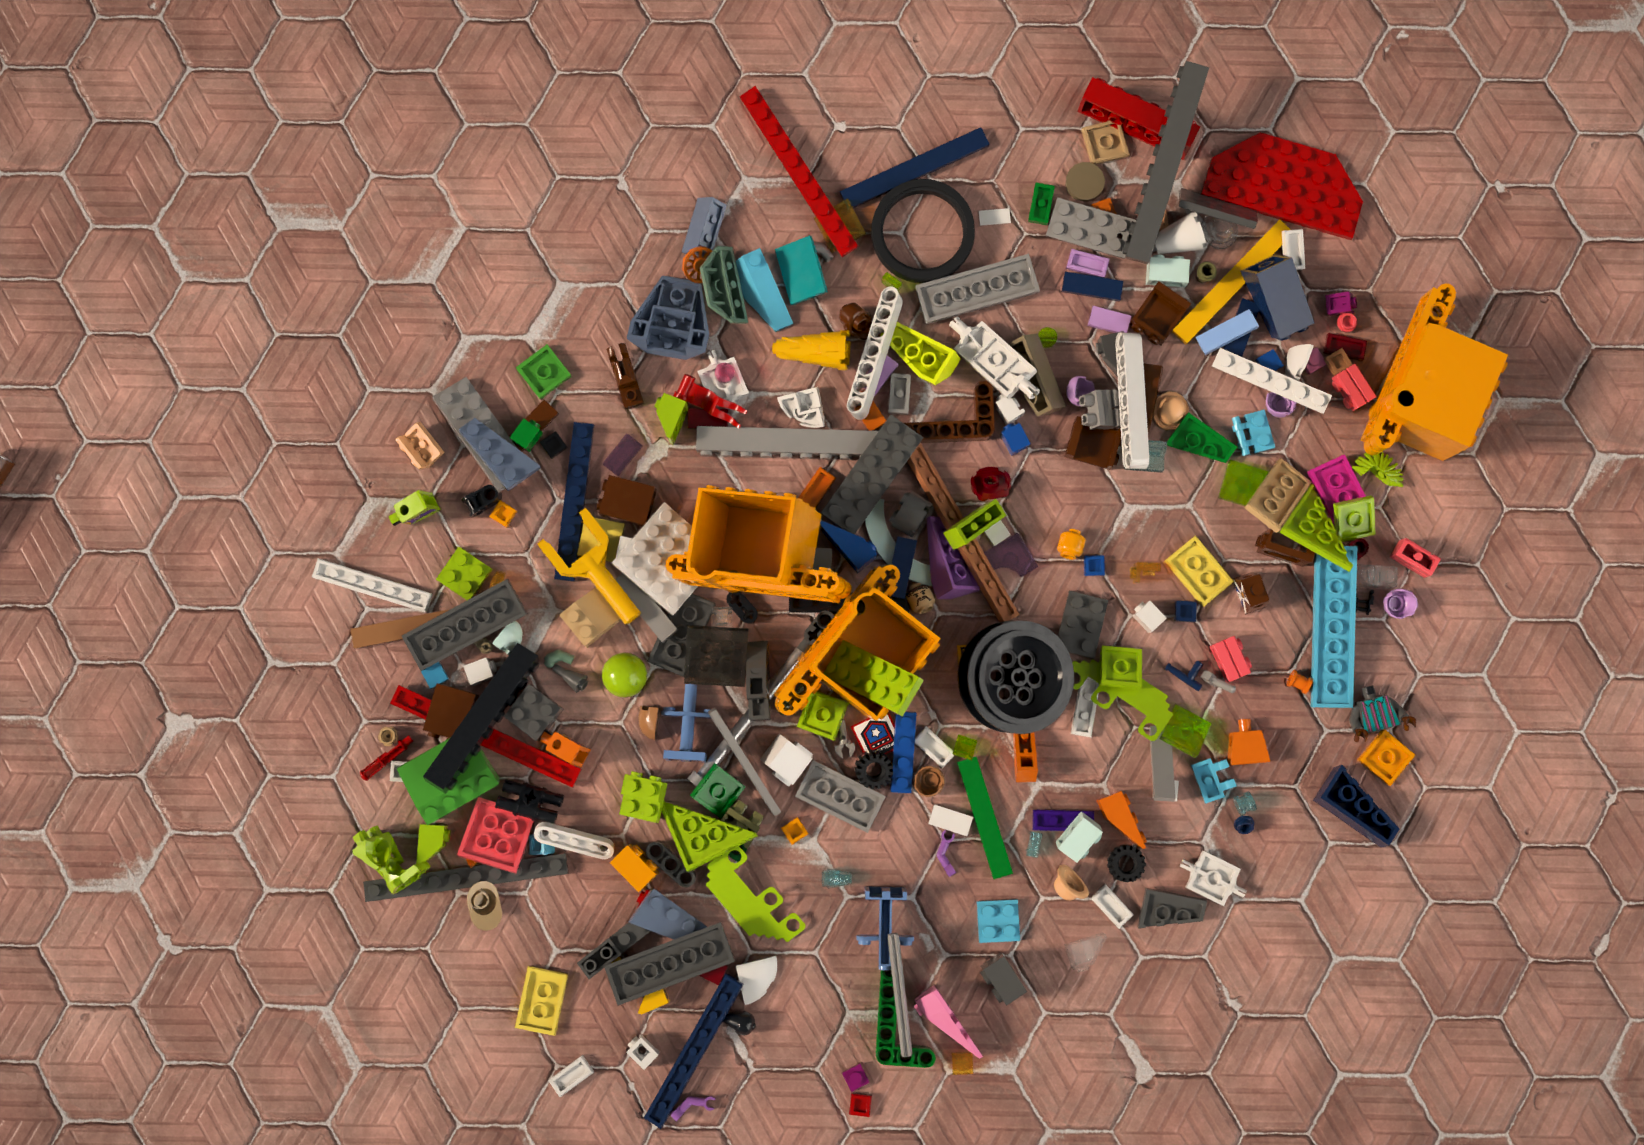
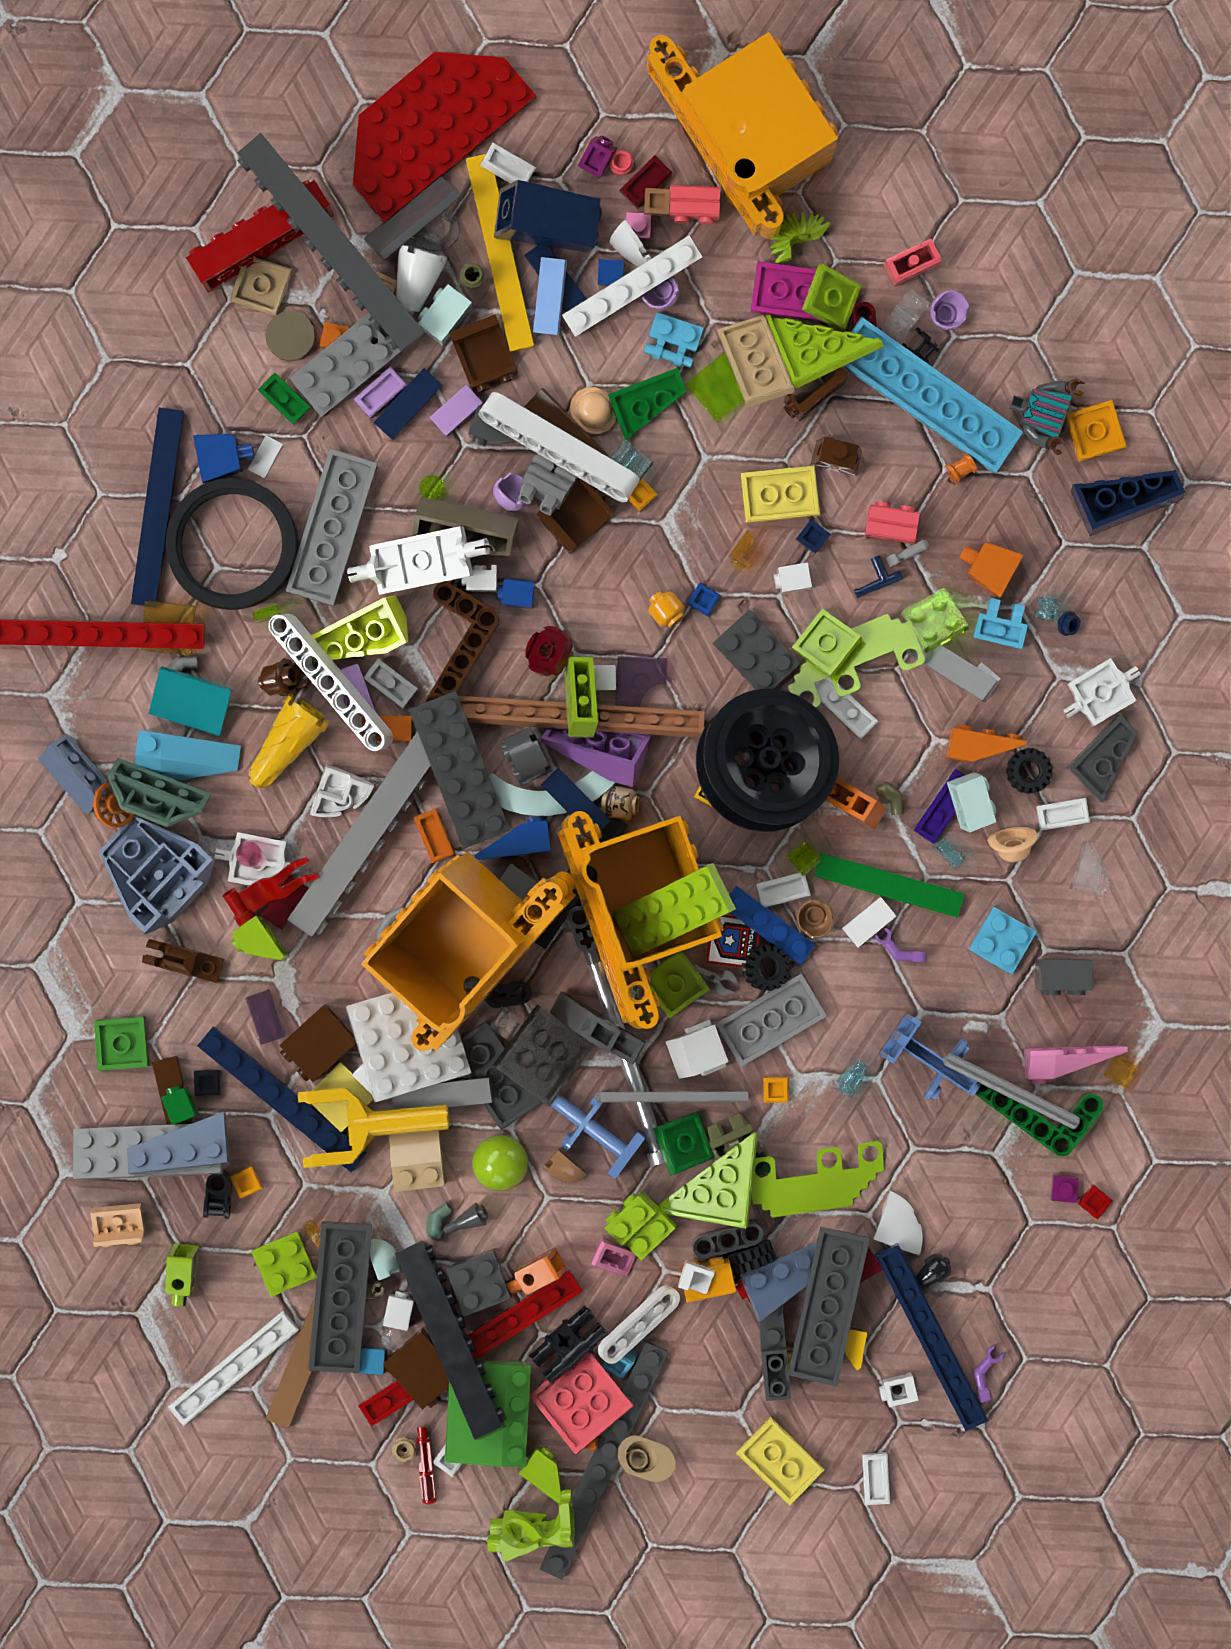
camera: 60 degrees left, 5 degrees up
none -> blue torso [193,434,255,484]
none -> bright pink slope [591,1237,636,1276]
none -> light orange tile [628,477,658,512]
none -> white panel [678,1260,715,1294]
none -> black tyre [728,1239,777,1275]
none -> olive arm [876,782,904,815]

